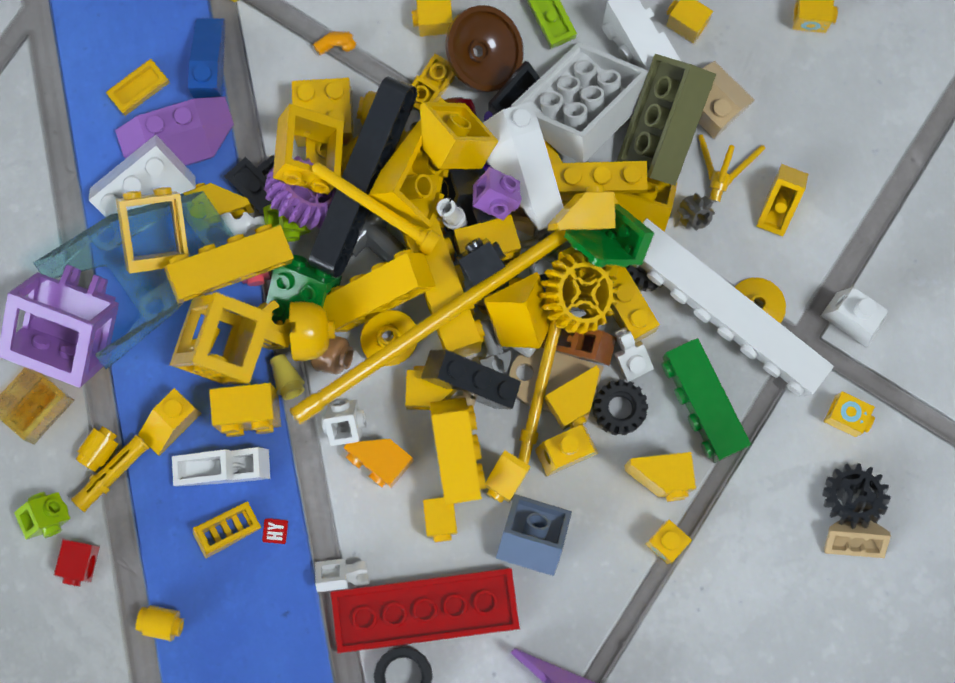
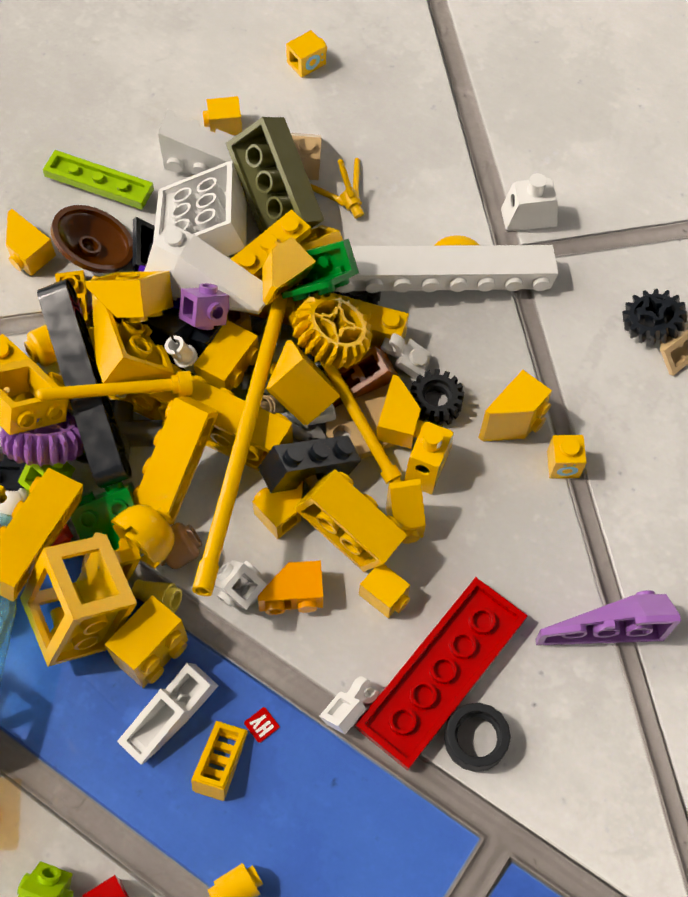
camera: 45 degrees left, 15 degrees down
yellow pin [71,435,150,512] -> none
yellow brick [76,426,119,472] -> none
yellow slope [138,388,202,456] -> none
yellow dish [360,309,417,366] -> none
black brick [456,237,506,286] -> none
sand blue slope [496,494,572,576] -> none
green brick [661,338,751,463] -> none
flat silver gear [677,193,715,231] -> none
yellow slope [756,163,809,237] -> none
yellow brick [823,391,875,437] -> none

